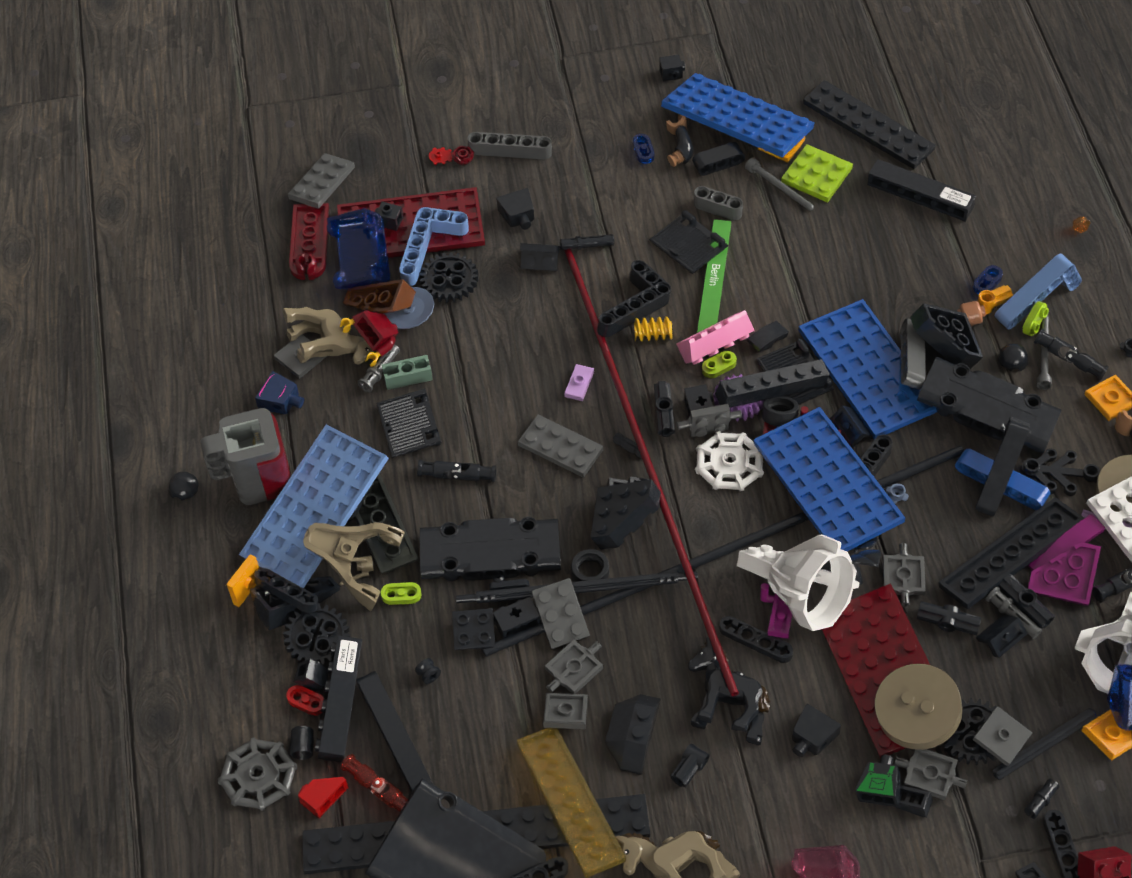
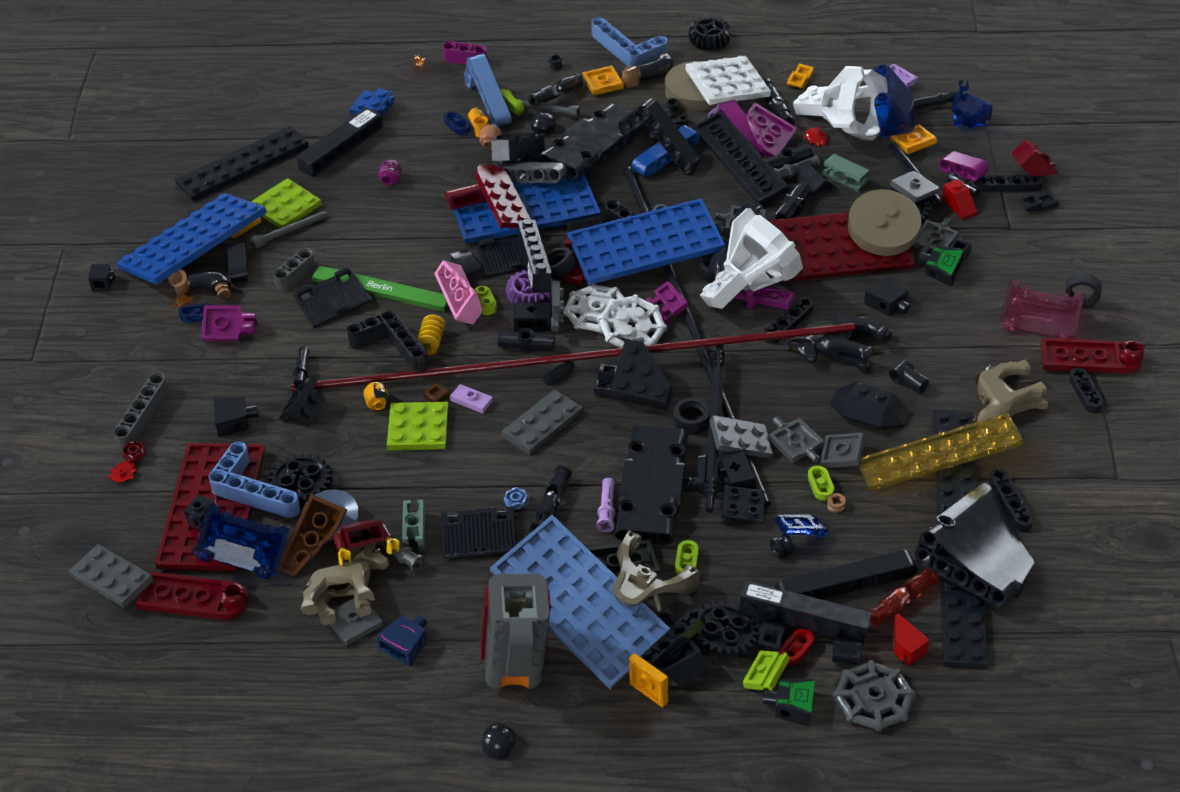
camera: 80 degrees left, 10 degrees down
none -> clear orange plate [172,295,193,310]
none -> magenta plate [201,305,257,342]
none -> blue plate [350,88,395,117]
none -> light orange head [363,382,390,410]
none -> magenta head [378,160,402,185]
none -> lime plate [387,402,449,450]
none -> reddish brown tile [423,383,450,402]
none -> magenta beam [442,41,488,65]
none -> dark red brick [444,183,484,210]
none -> plate [475,164,530,229]
none -> medium blue plate [504,487,529,510]
none -> lavender pin [596,478,616,533]
none -> white plate [598,294,667,348]
none -> magenta plate [645,281,689,324]
none -> lime plate [742,651,790,691]
none -> black torso [763,679,815,727]
none -> clear blue plate [774,514,828,538]
none -> red piece [804,127,829,147]
none -> lime plate [808,466,834,501]
none -> sand green piece [823,154,869,192]
none -> medium nougat bush [827,493,846,513]
none -> magenta beam [939,151,989,181]
none -> red slope [942,179,977,220]

